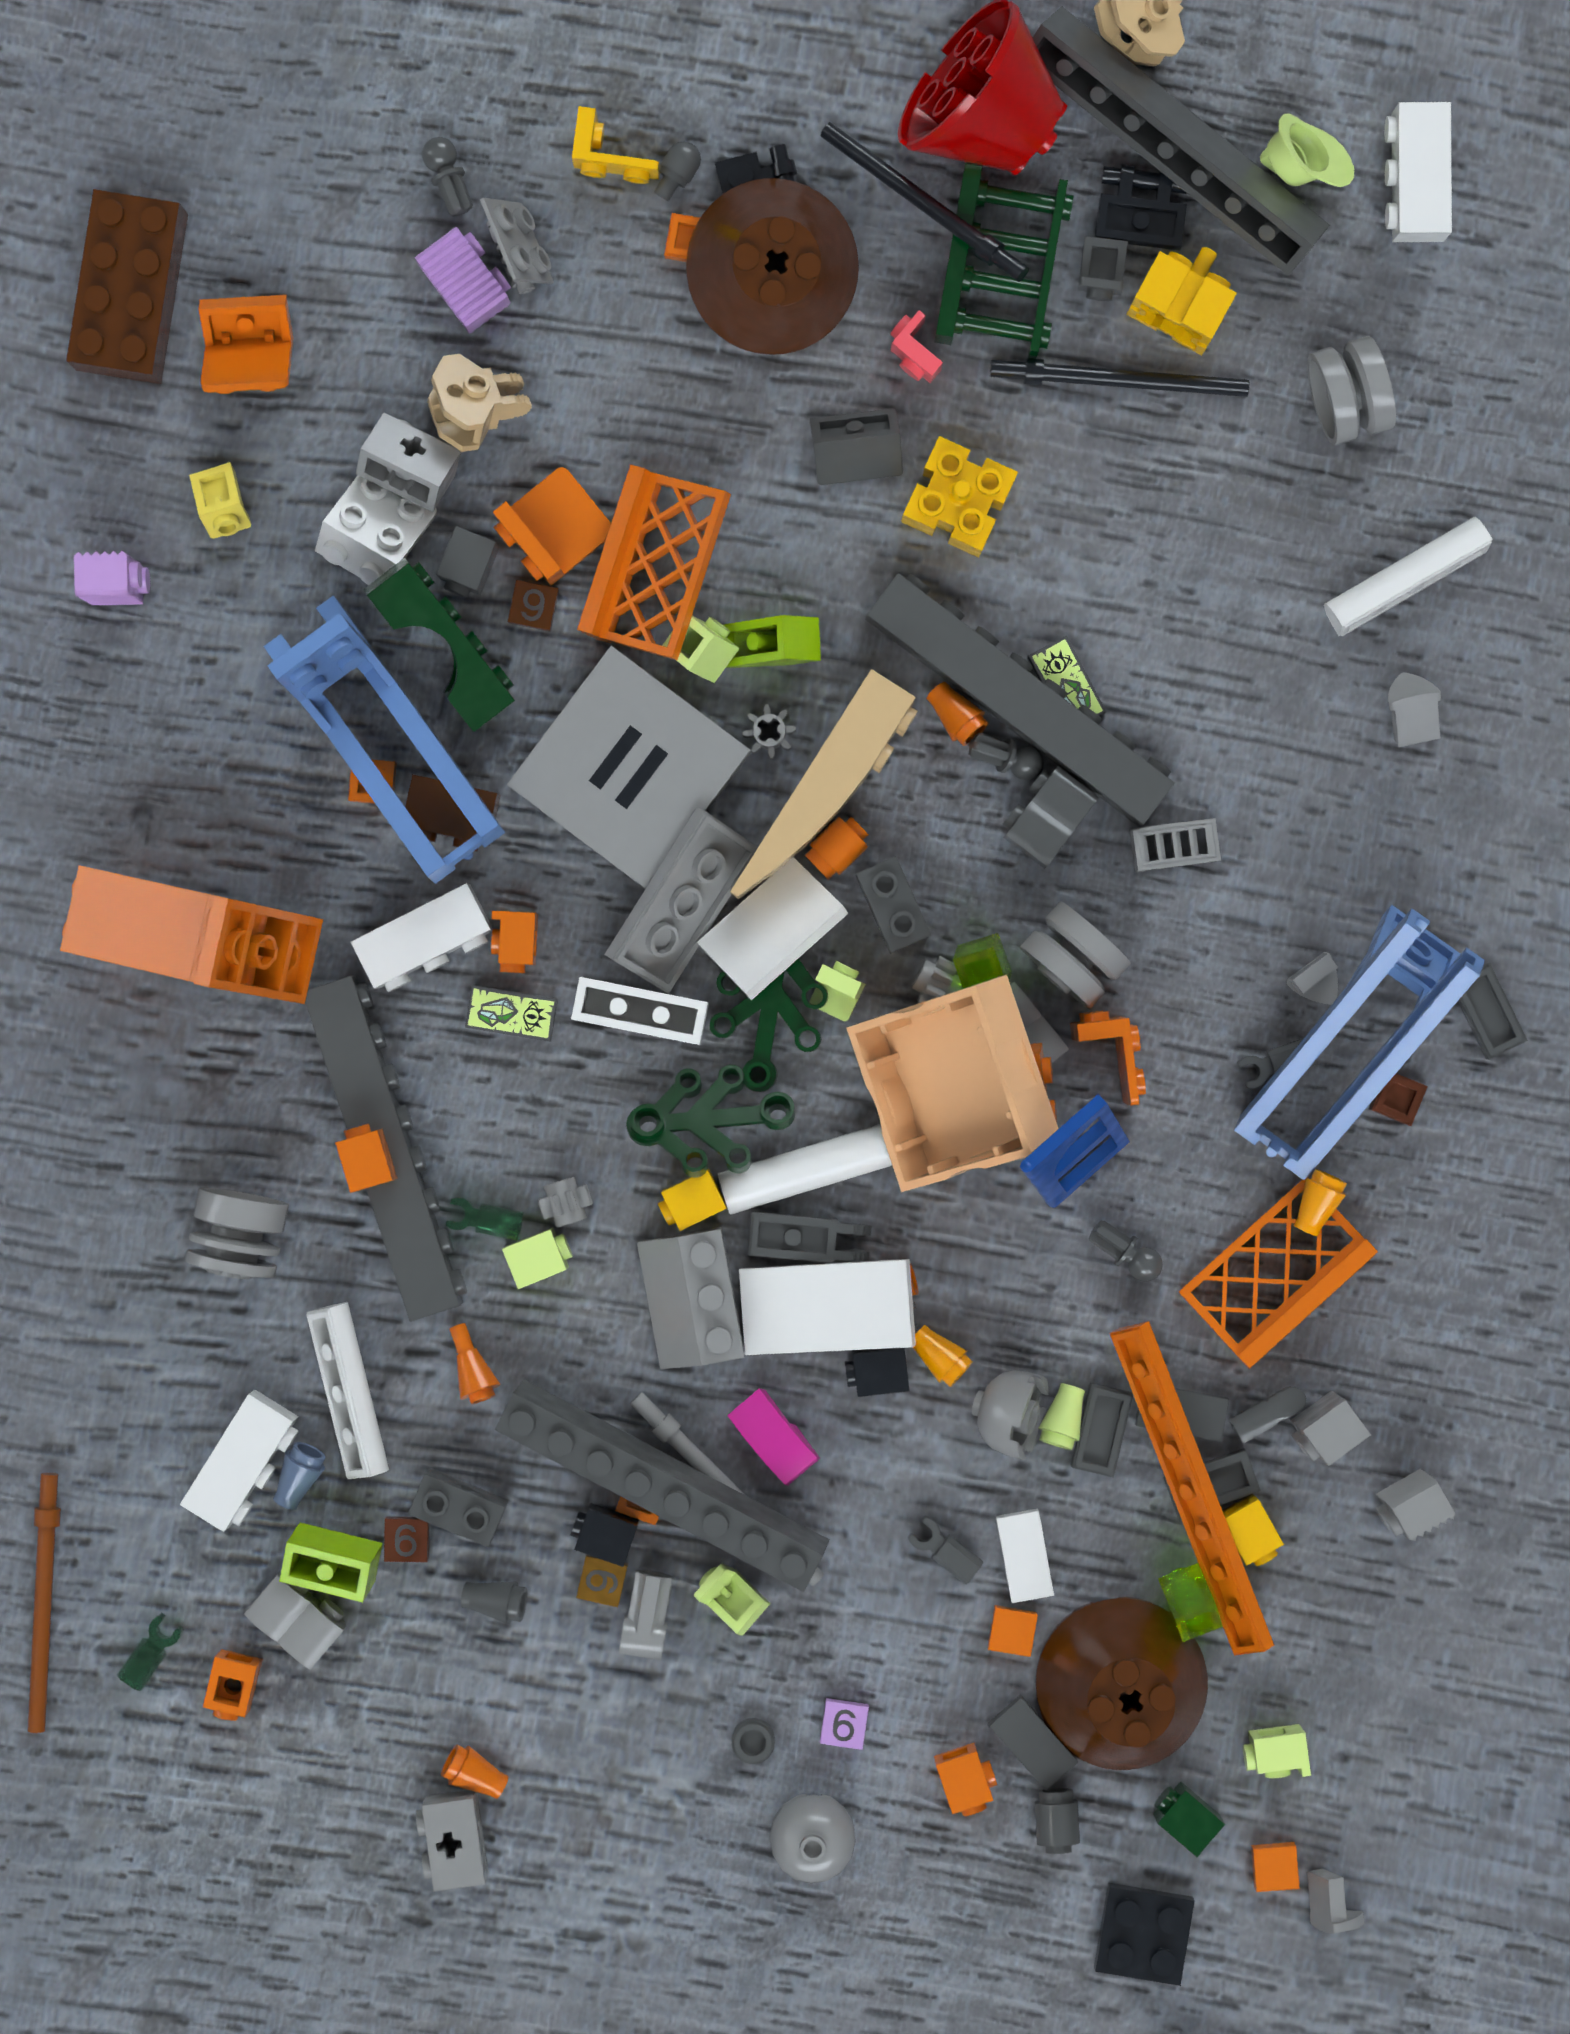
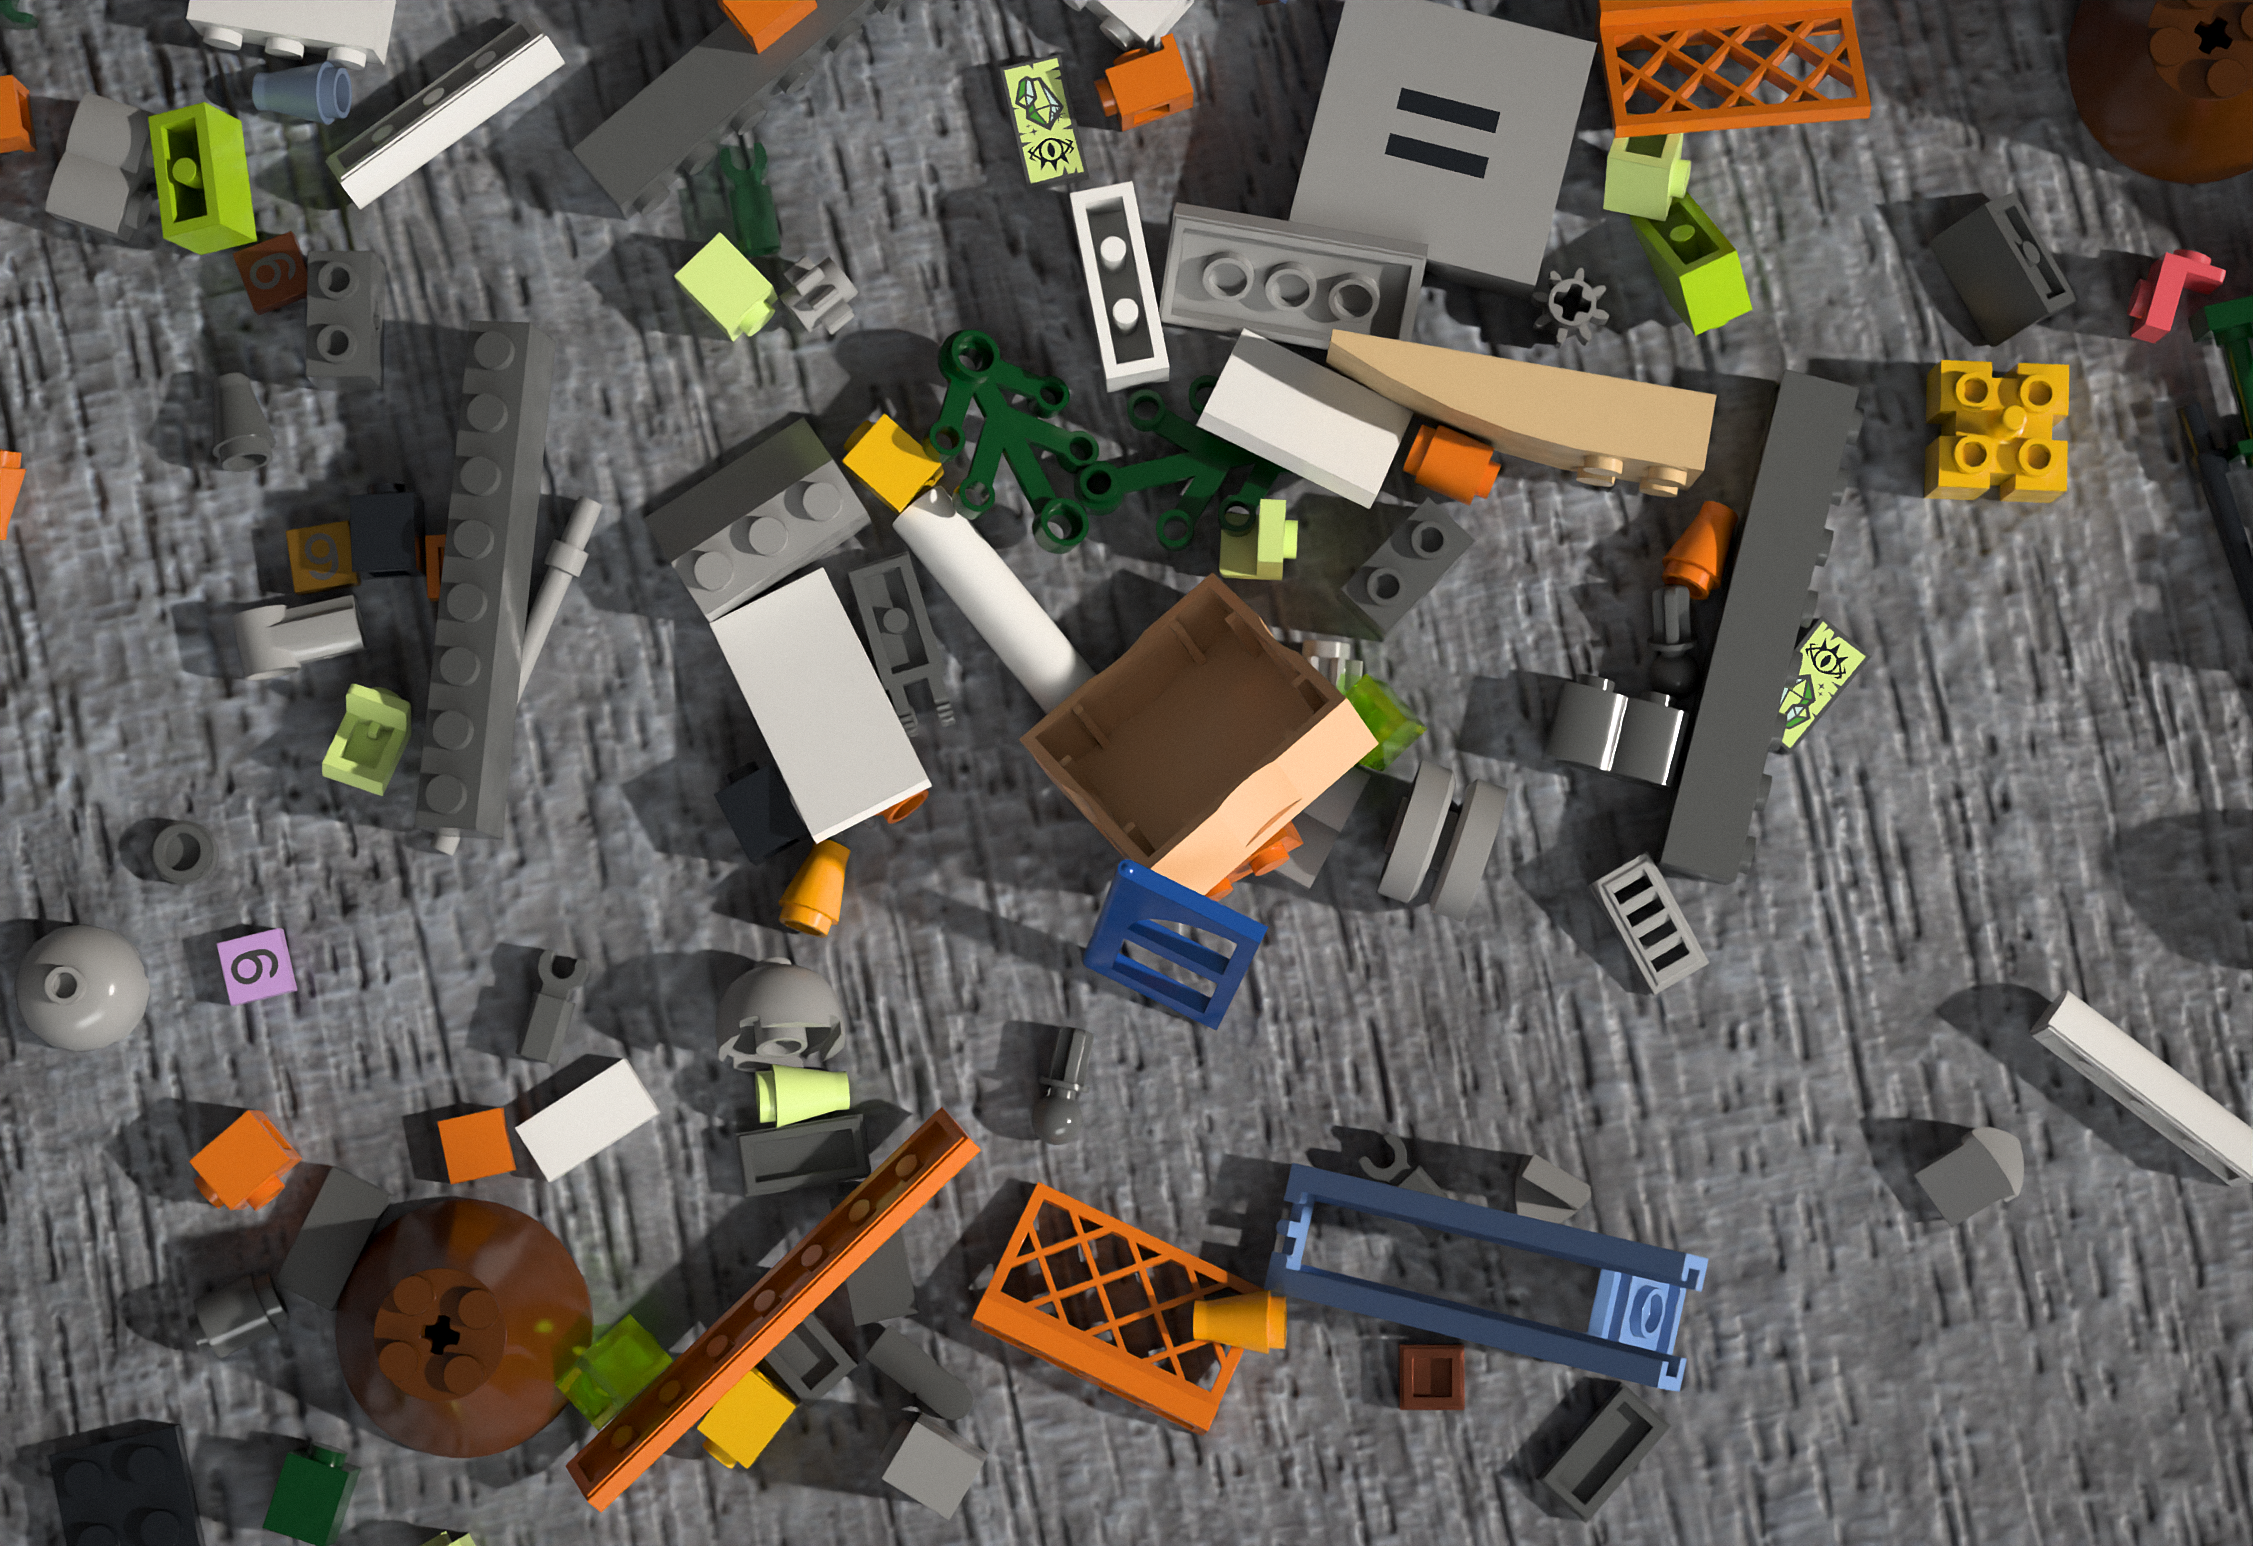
camera: 70 degrees right, 5 degrees down
orange cone [449,1323,501,1404] -> none
dark pink slope [727,1388,820,1486] -> none
orange bracket [1070,1010,1146,1106] -> none

